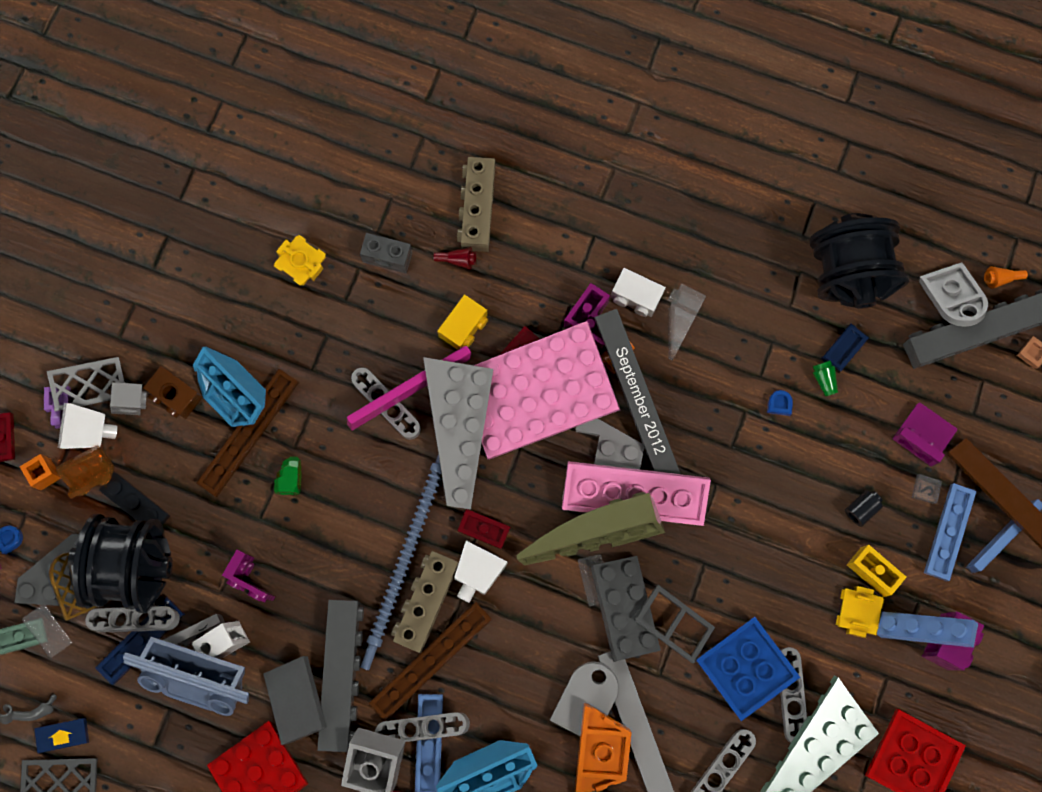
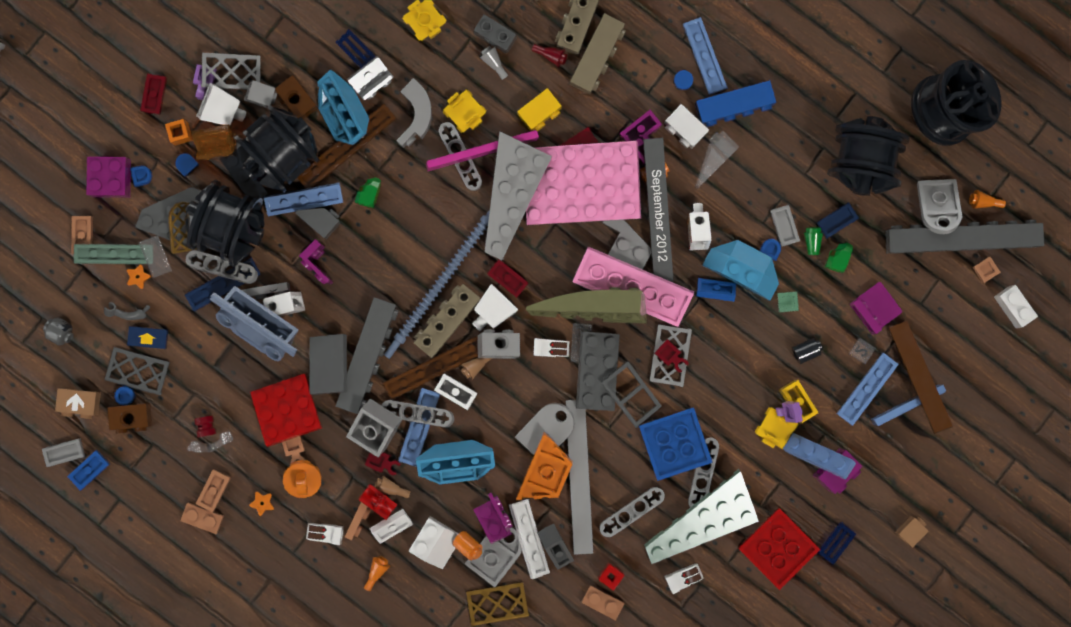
camera: 20 degrees right, 10 degrees up
none -> orange plate [127,264,151,289]
none -> blue tile [176,154,200,177]
none -> black wheel [234,105,320,192]
none -> medium blue plate [264,183,343,216]
none -> dark grey slope [295,208,341,240]
none -> clear blue tile [336,29,376,68]
none -> bracket [347,56,394,100]
none -> light grey arch [396,78,432,148]
none -> white brick [434,374,478,410]
none -> yellow piece [443,90,487,133]
none -> medium nougat cone [461,358,492,380]
none -> light grey brick [478,329,520,359]
none -> light grey cone [480,46,508,80]
none -> white leg [534,338,570,357]
none -> dark tan brick [570,13,626,95]
none -> light grey window [649,325,692,387]
none -> dark red plate [654,339,689,373]
none -> blue tile [674,70,693,90]
none -> medium blue tile [683,17,727,95]
none -> white torso [687,203,711,250]
none -> blue brick [695,80,776,127]
none -> blue plate [696,278,736,302]
none -> dark azure wedge [702,240,779,301]
none -> light grey tile [770,205,800,247]
none -> medium lavender plate [776,401,803,423]
none -> clear green tile [777,292,799,312]
none -> clear blue tile [817,522,856,565]
none -> green rock [824,242,853,273]
none -> black wheel [911,60,1002,146]

